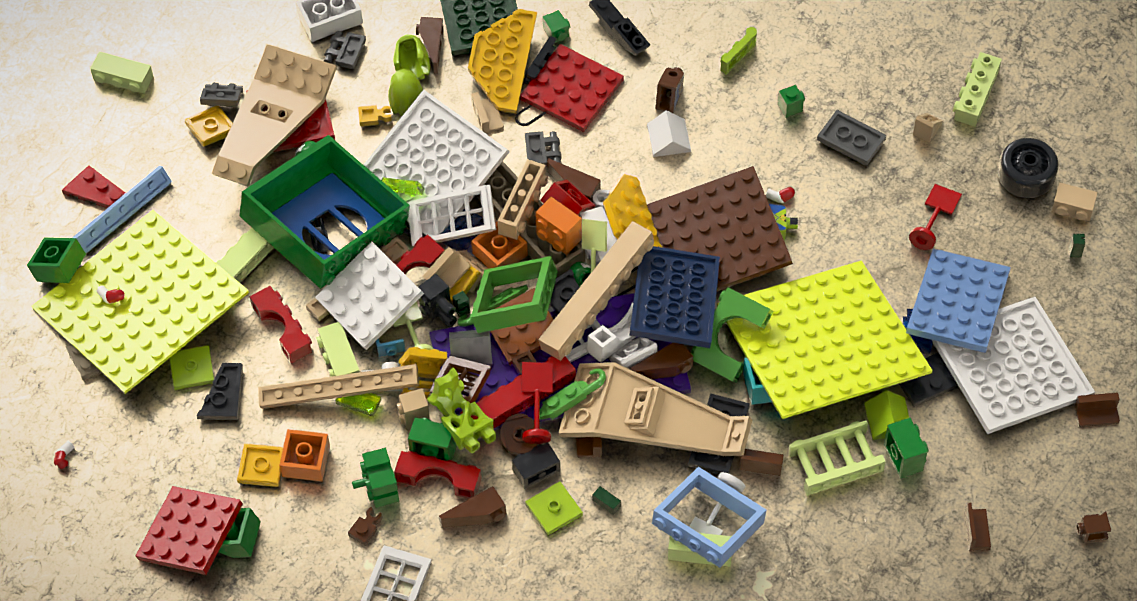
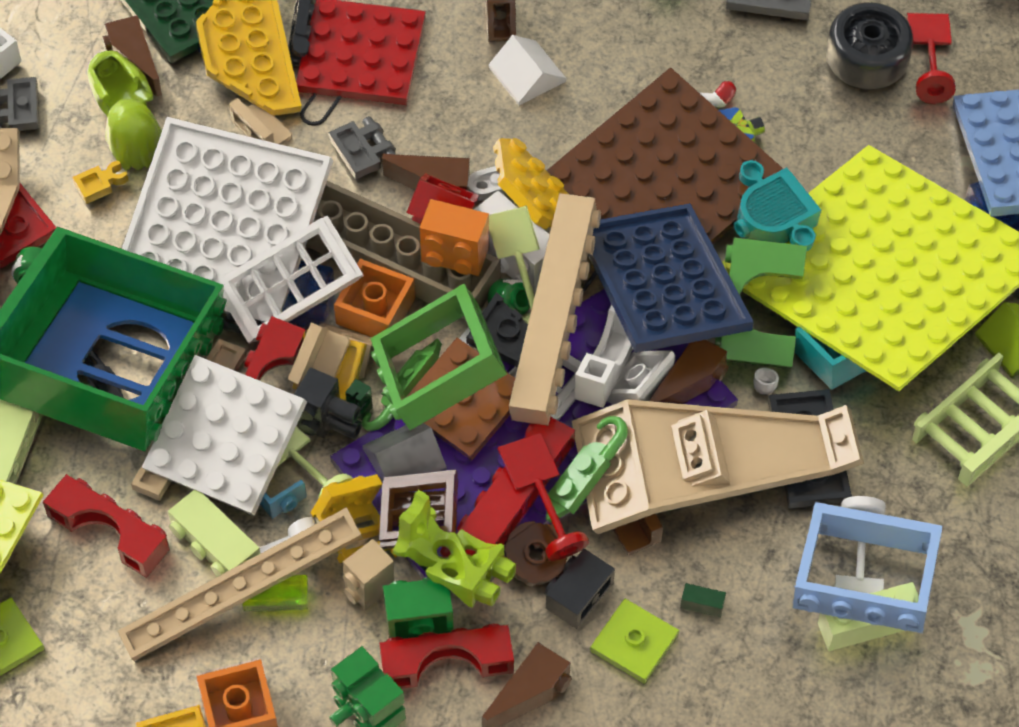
camera: 25 degrees left, 0 degrees up
black wing [196,363,243,420] -> none
clear neon green plate [382,177,425,197] -> none
tan brick [498,159,548,240] -> none
reddish brown plate [511,350,536,375] -> none
reddish brown panel [740,449,784,476] -> none
none -> teal piece [734,160,822,251]
none -> white hinge [753,368,779,395]
none -> black wheel [826,2,914,90]

